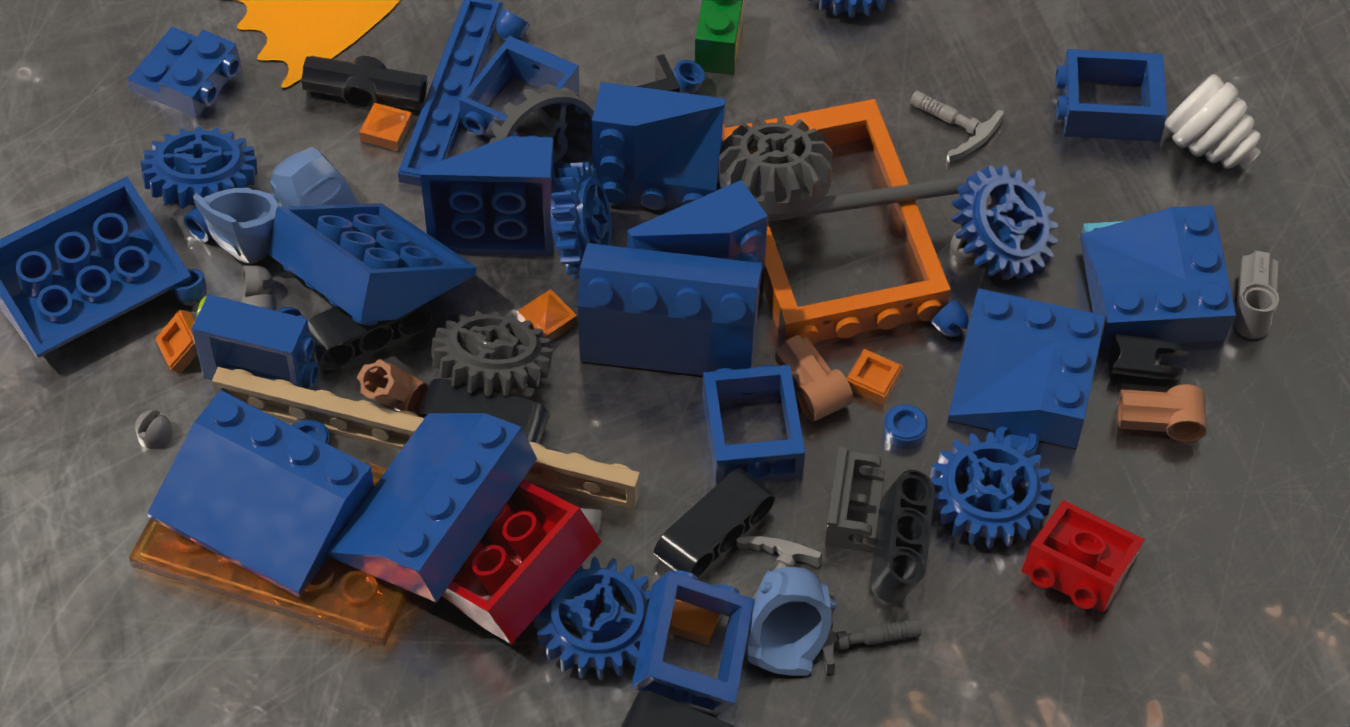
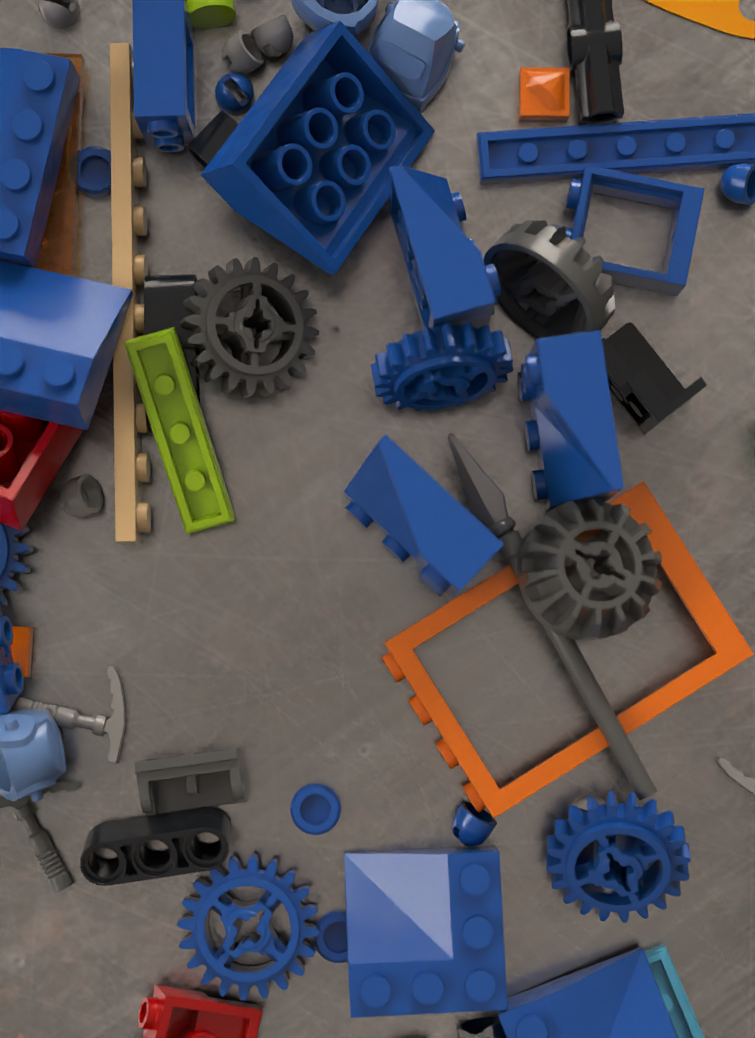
camera: 75 degrees right, 30 degrees up
nougat piece [357,359,428,414] -> none
orange tile [517,289,578,341] -> none
blue slope [578,243,762,376] -> none
black beam [653,468,776,579] -> none
blue hinge [673,60,705,94] -> none
blue window [702,364,805,485] -> none
nougat piece [775,335,853,422] -> none
orange tile [846,349,903,405] -> none
none -> lime tile [124,327,235,534]

